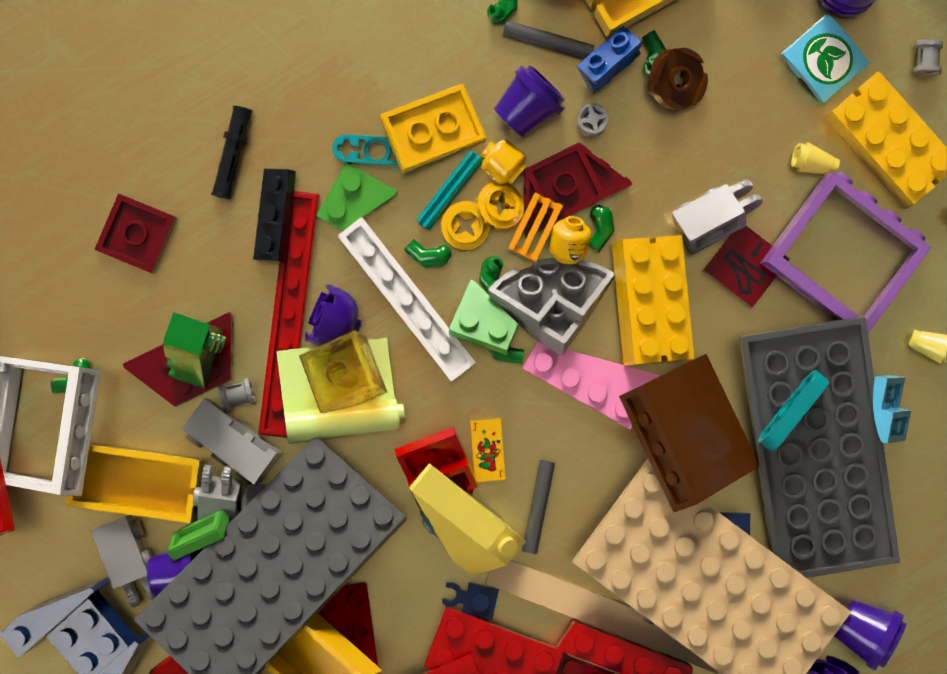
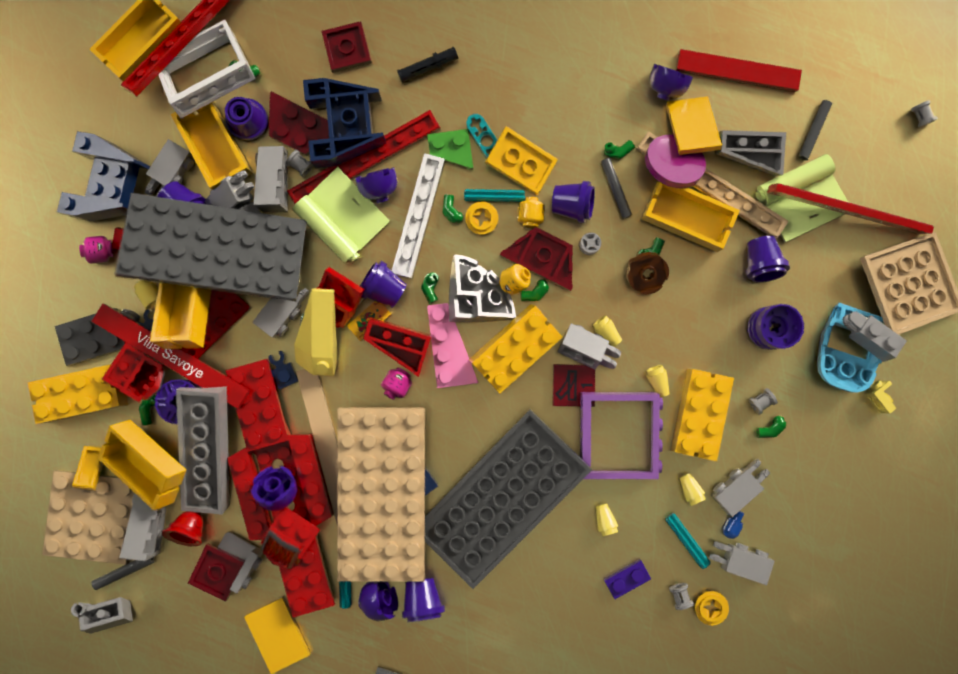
camera: 55 degrees right, 0 degrees up
green wedge [163,312,227,389] -> none
bright green tile [167,510,230,560] -> none
black plate [253,168,296,263] -> none
clear yellow slope [299,330,388,414] -> none
wing [449,280,518,355] -> none
yellow gear [476,181,524,230] -> none
green arm [479,256,503,298] -> none
light orange tile [508,192,563,262] -> none
dark grey piece [522,460,555,554] -> none
blue bracket [577,26,642,93] -> none
reddish brown panel [619,353,759,513] -> none
teal beam [758,370,829,452] -> none
slope [781,14,870,103] -> none
medium azure slope [873,375,911,443] -> none
none -> dark purple piece [225,97,268,141]
none -> light grey hinge [252,283,309,339]
none -> dark blue wedge [303,78,386,169]
none -> dark purple piece [360,260,407,308]
none -> red wedge [363,317,431,377]
none -> dark pink head [381,367,412,400]
none -> light yellow cone [593,315,622,347]

